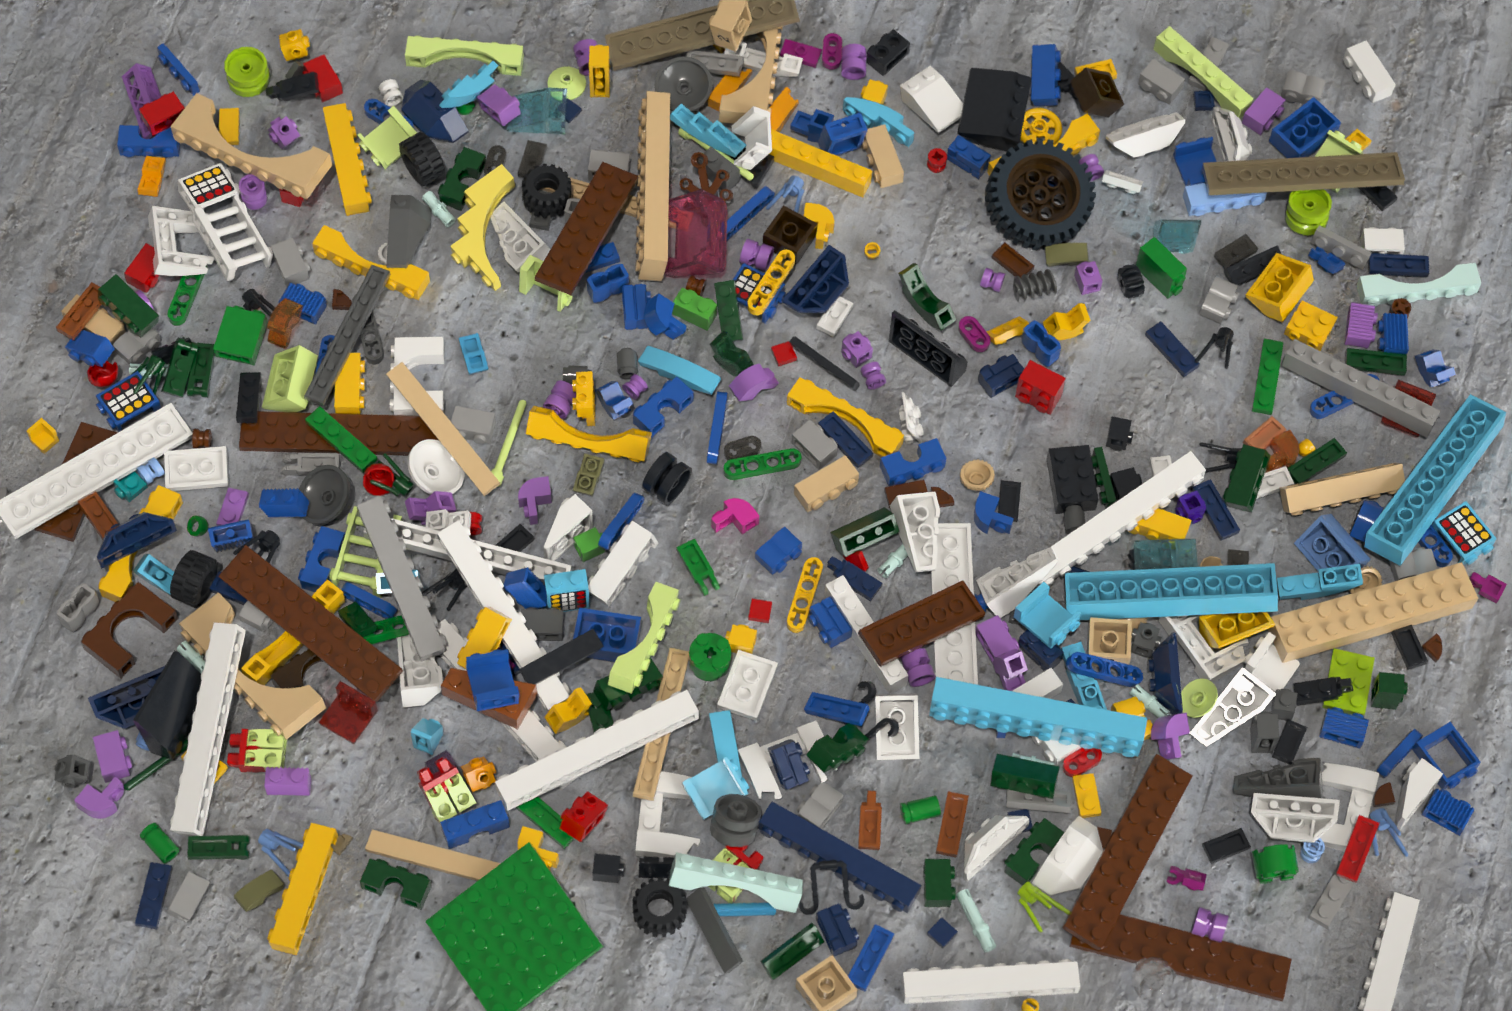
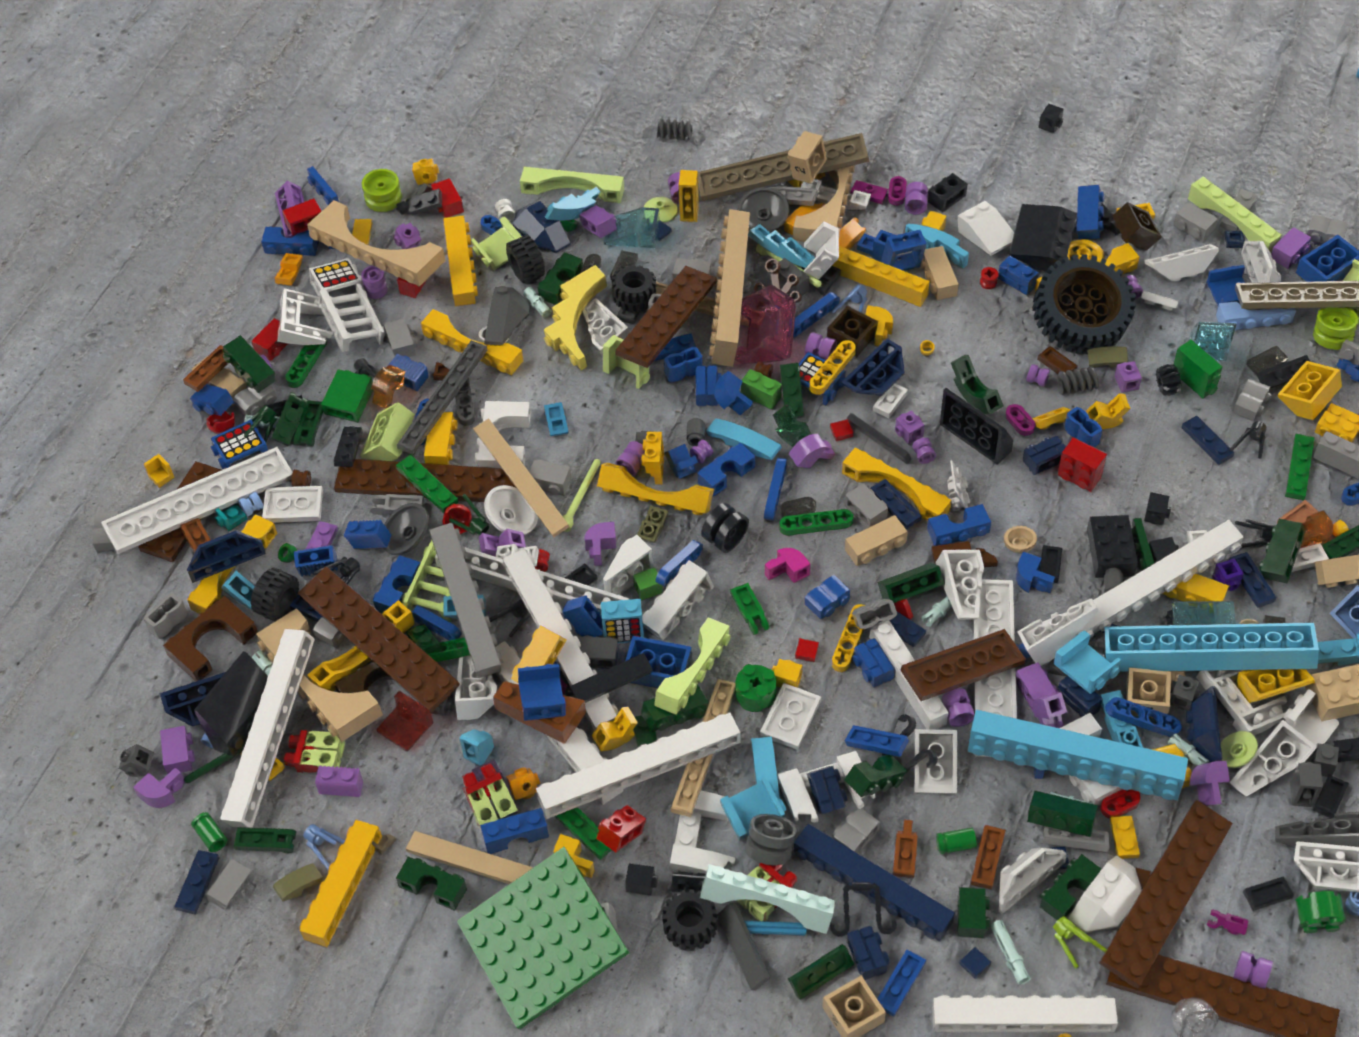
camera: 10 degrees right, 10 degrees down
none -> light grey brick [852,599,897,629]

